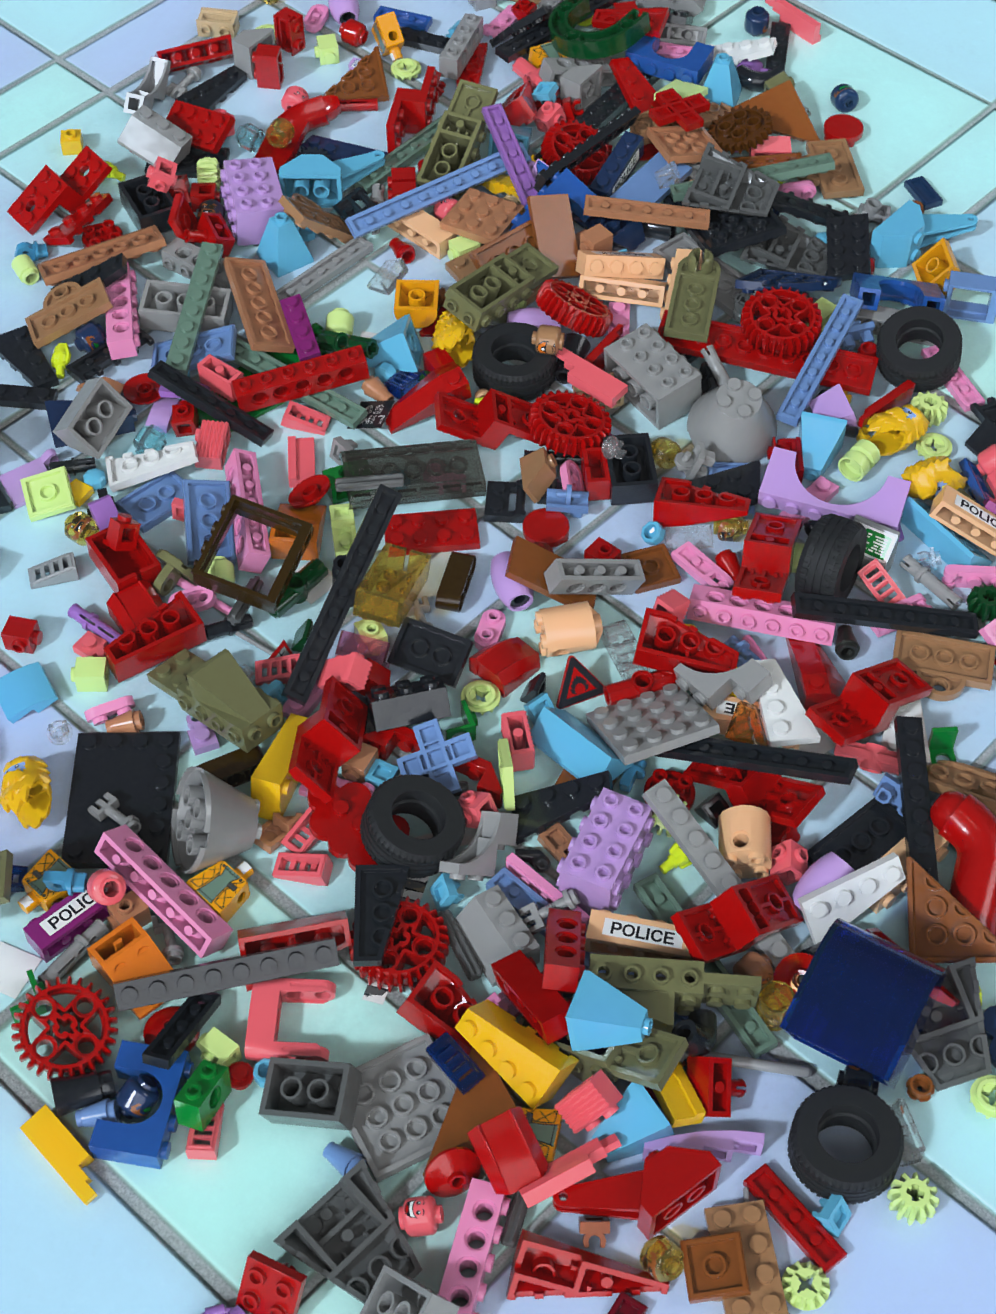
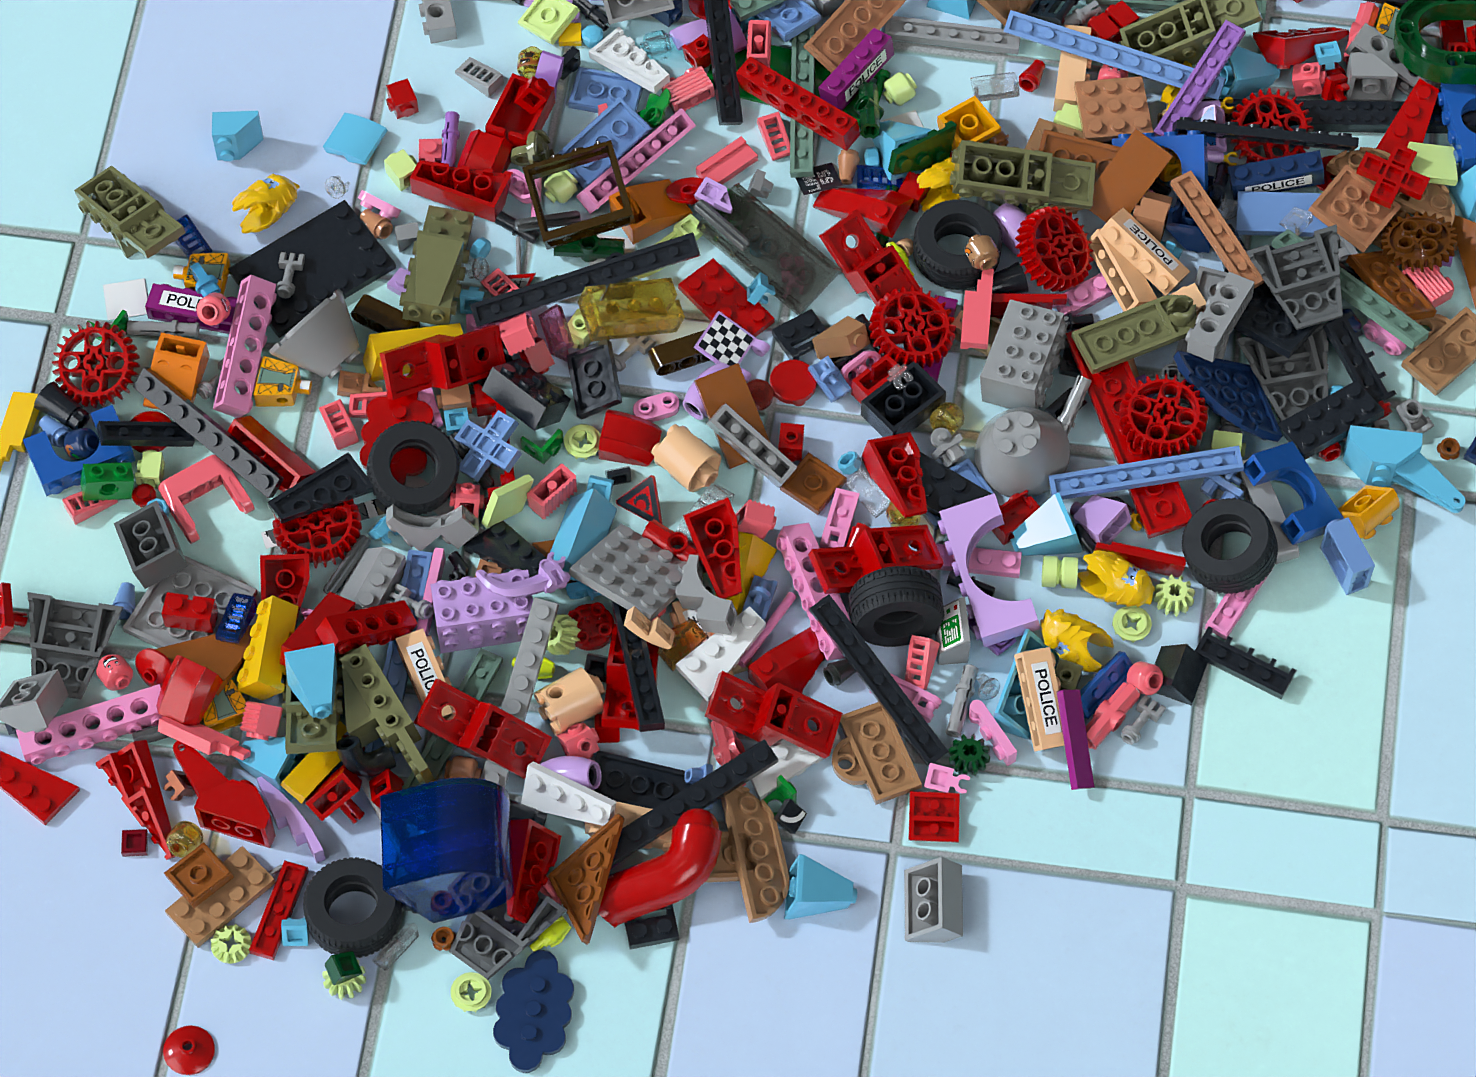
camera: 55 degrees right, 10 degrees up
nougat brick [106,890,152,930] -> none
none -> red piece [161,592,218,633]
none -> dark green slope [325,951,362,985]
none -> red brick [369,769,404,812]
none -> light grey slope [395,222,419,252]
none -> lavender piece [476,552,570,597]
none -> light nougat slope [624,606,675,649]
none -> green plate [637,88,671,128]
none -> lavender slope [694,177,733,214]
none -> flag [694,311,770,382]
none -> medium azure tile [747,272,775,305]
none -> black tile [774,799,807,834]
none -> dark green wing [888,120,957,175]
none -> light grey brick [1185,272,1255,362]

